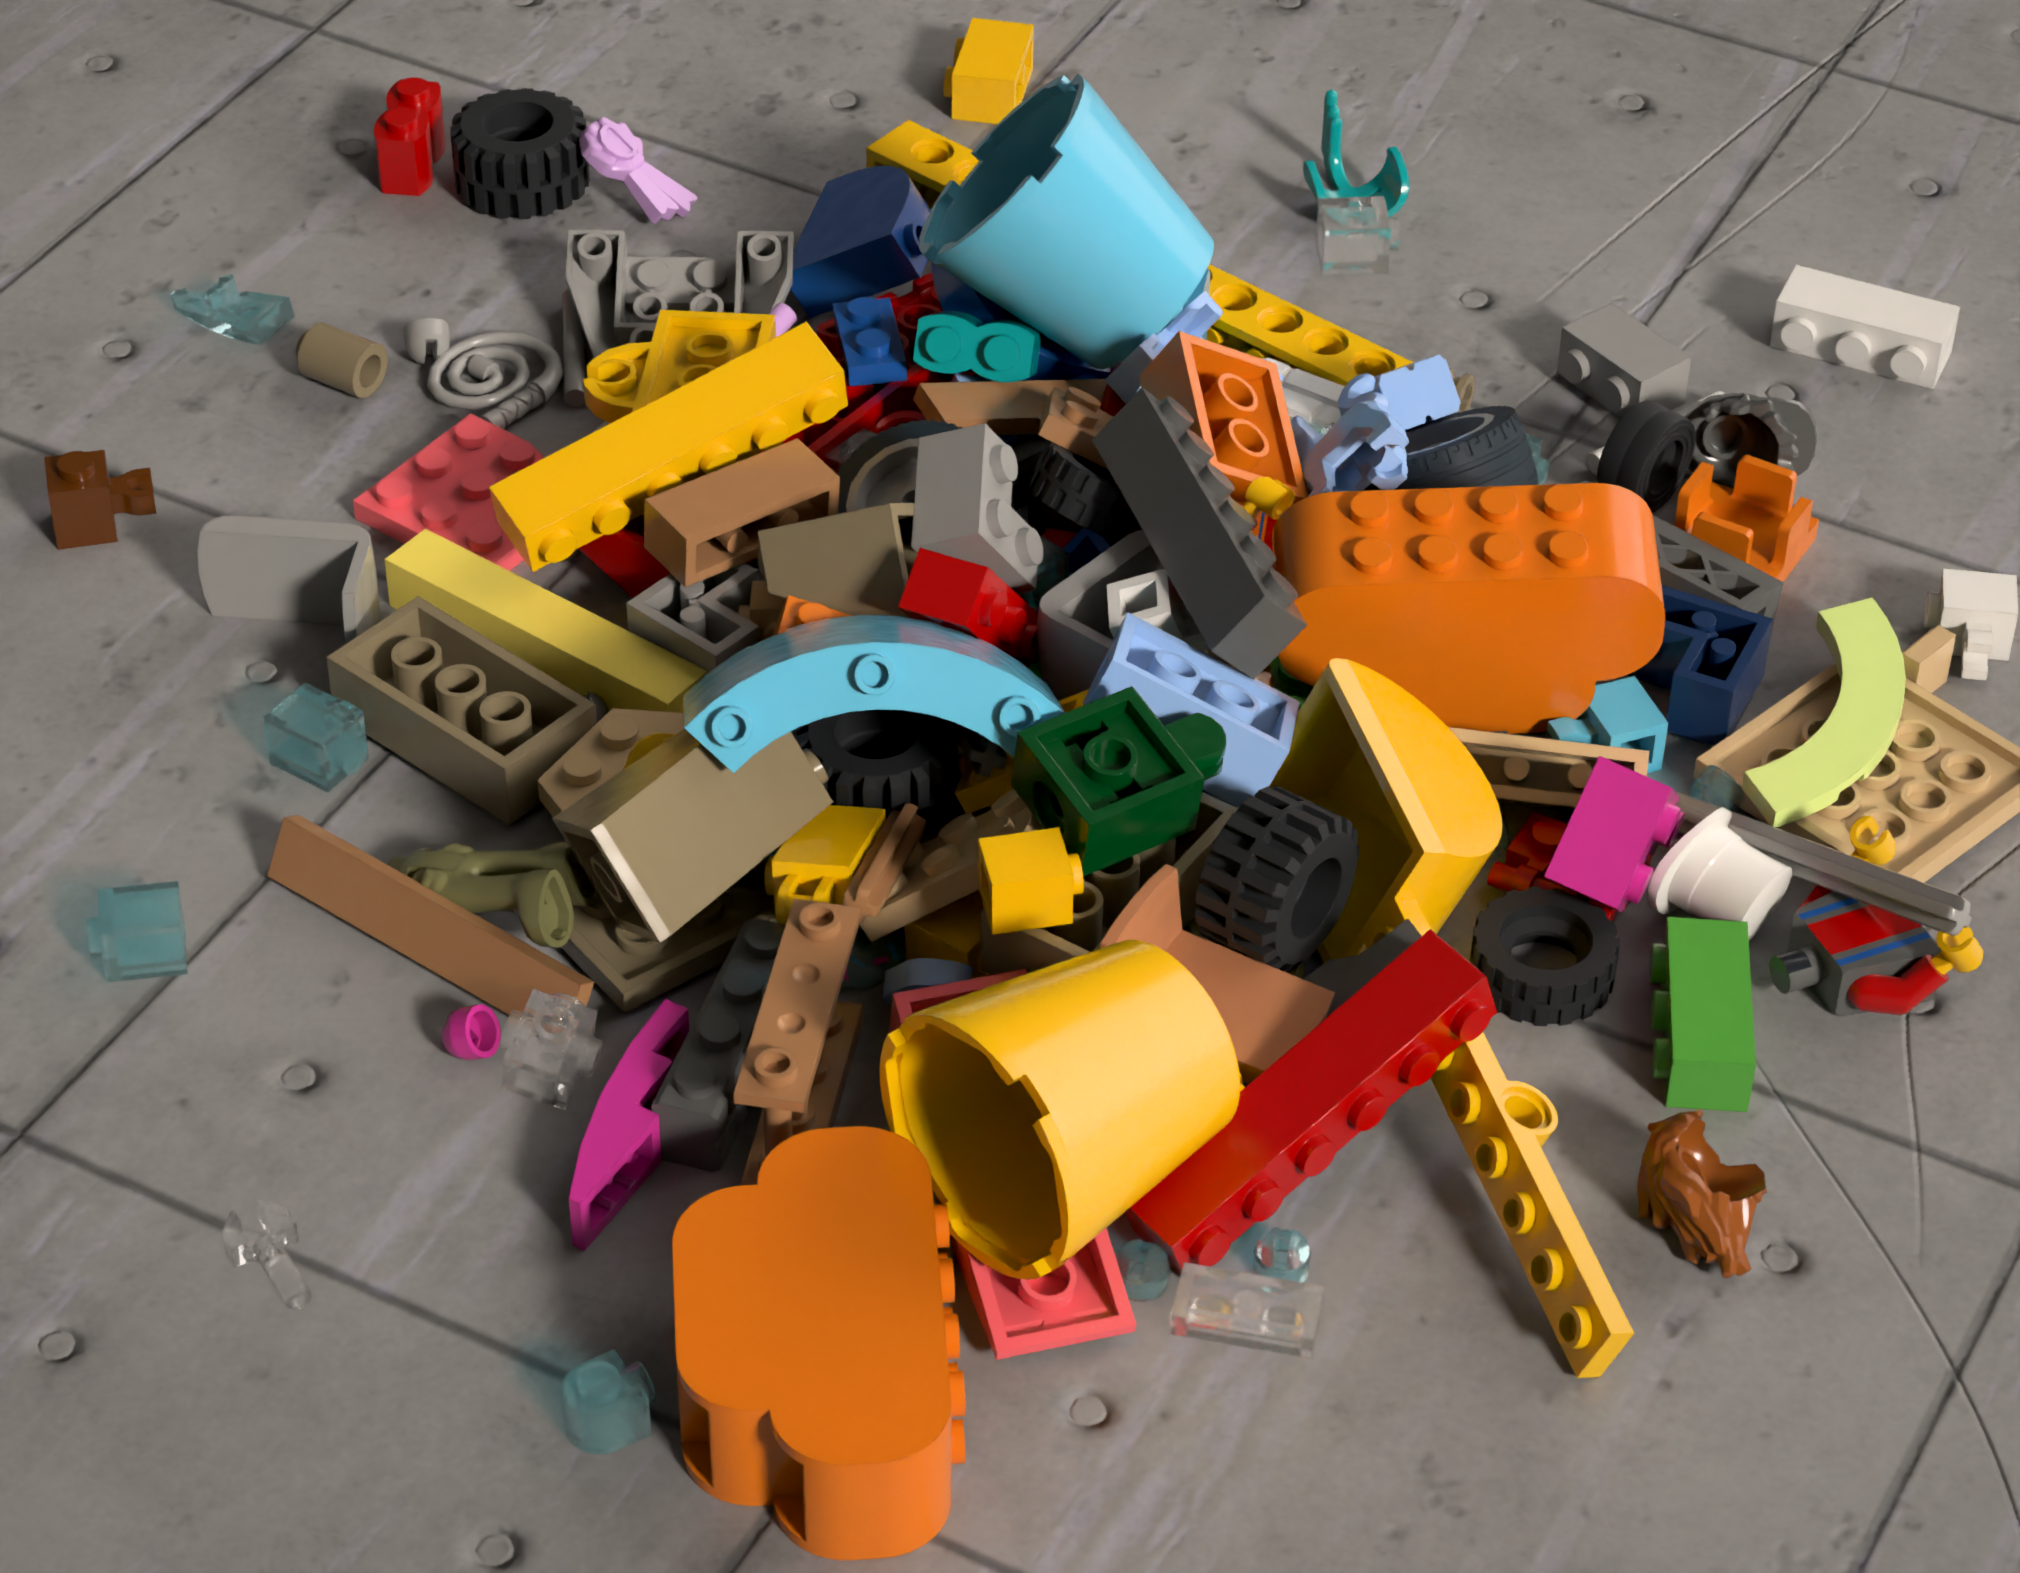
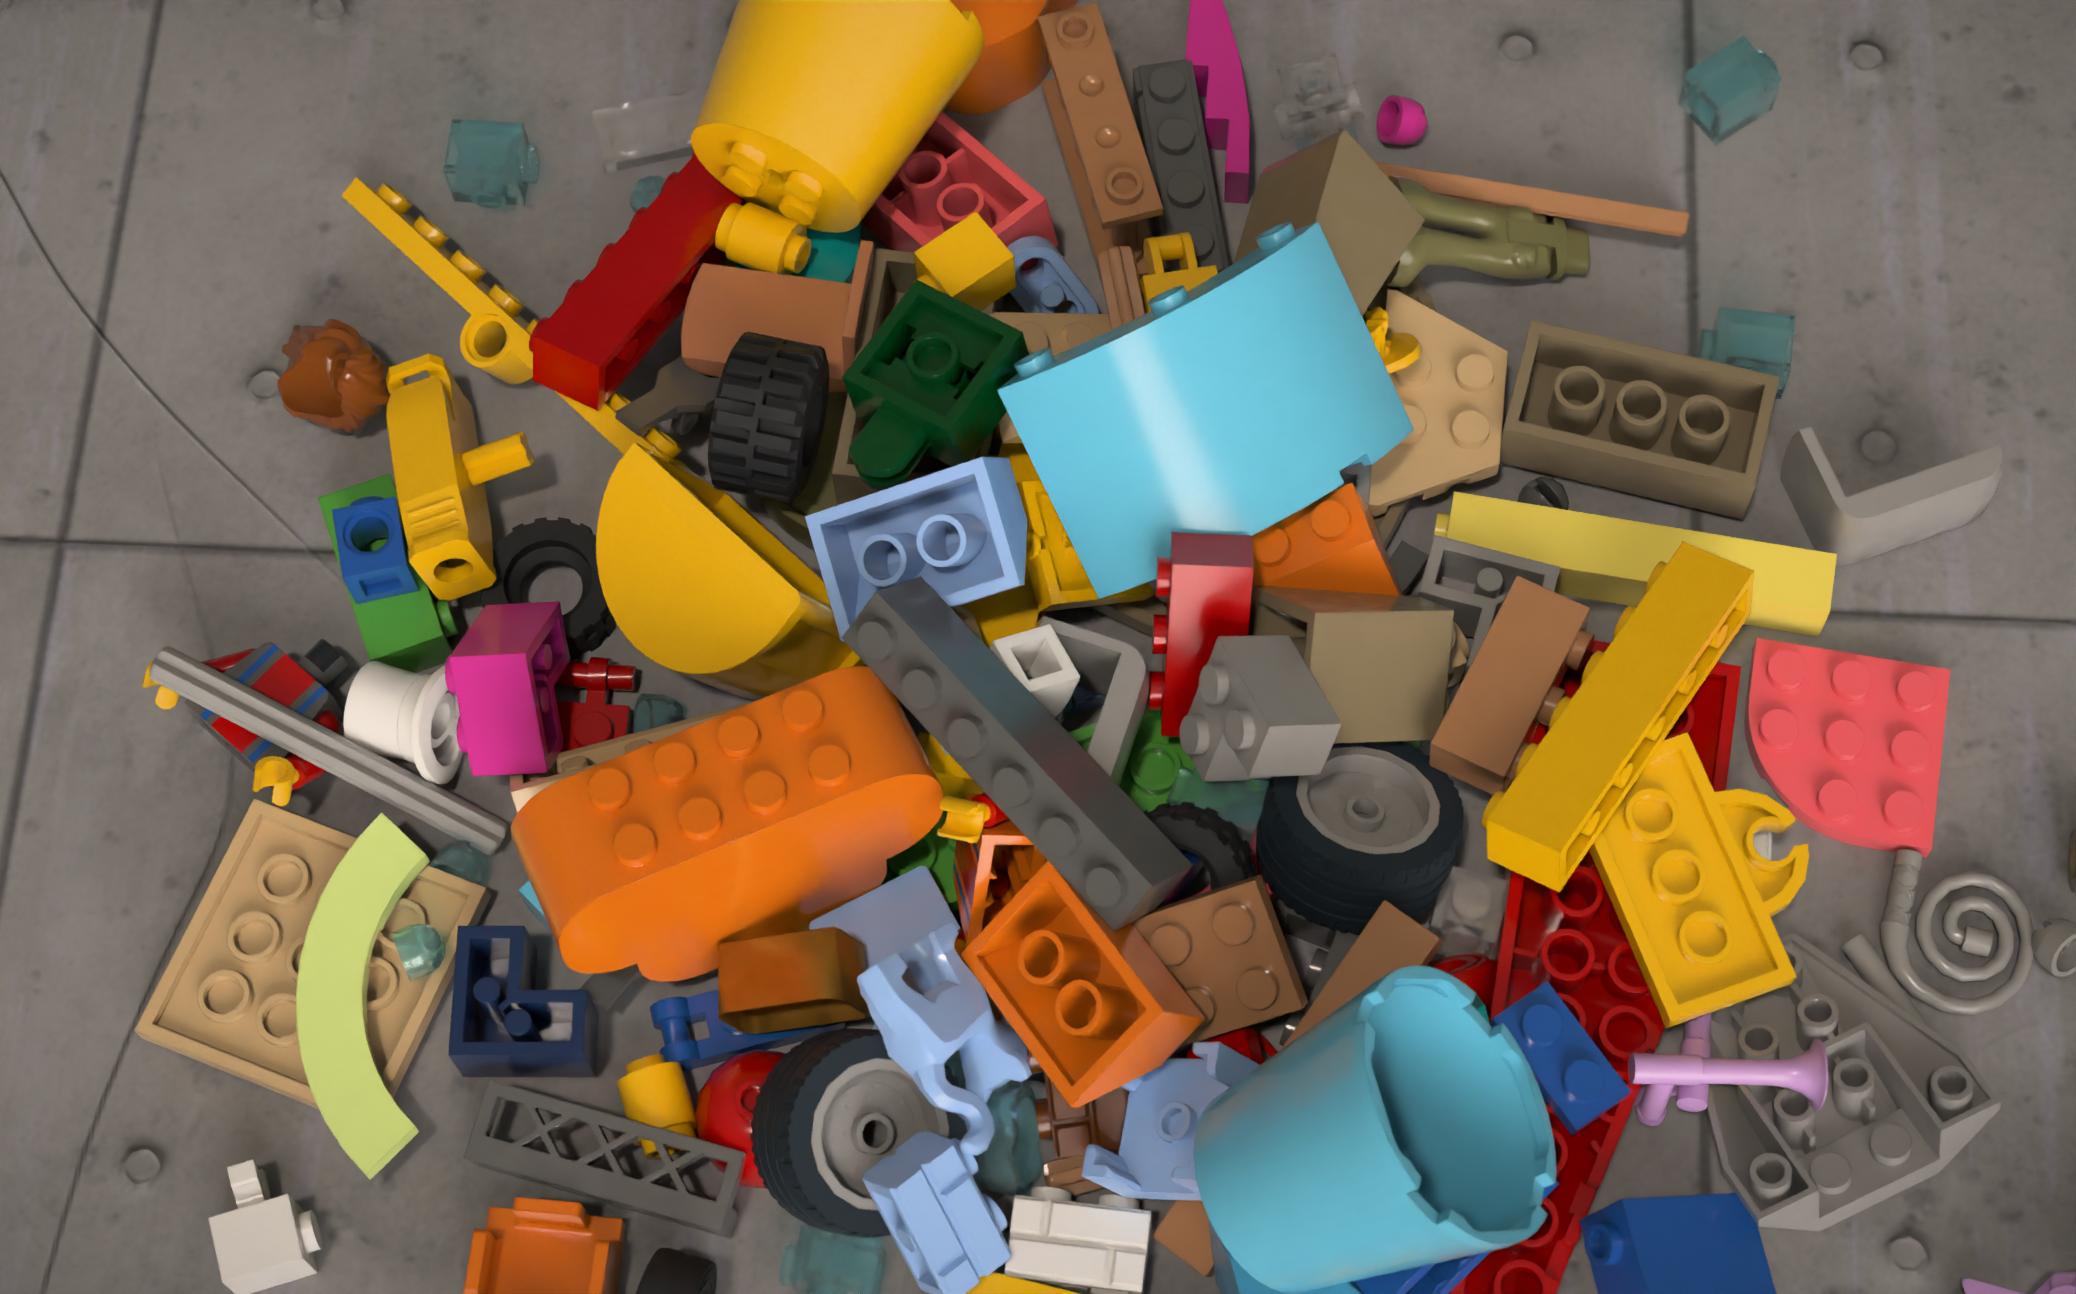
camera: 160 degrees right, 25 degrees up
tan tile [1902,625,1956,693] -> none
none -> blue brick [332,496,419,604]
none -> yellow piece [386,353,535,601]
none -> clear light blue hinge [391,923,445,982]
none -> clear light blue brick [443,119,540,208]
none -> lavender piece [1628,1038,1828,1126]

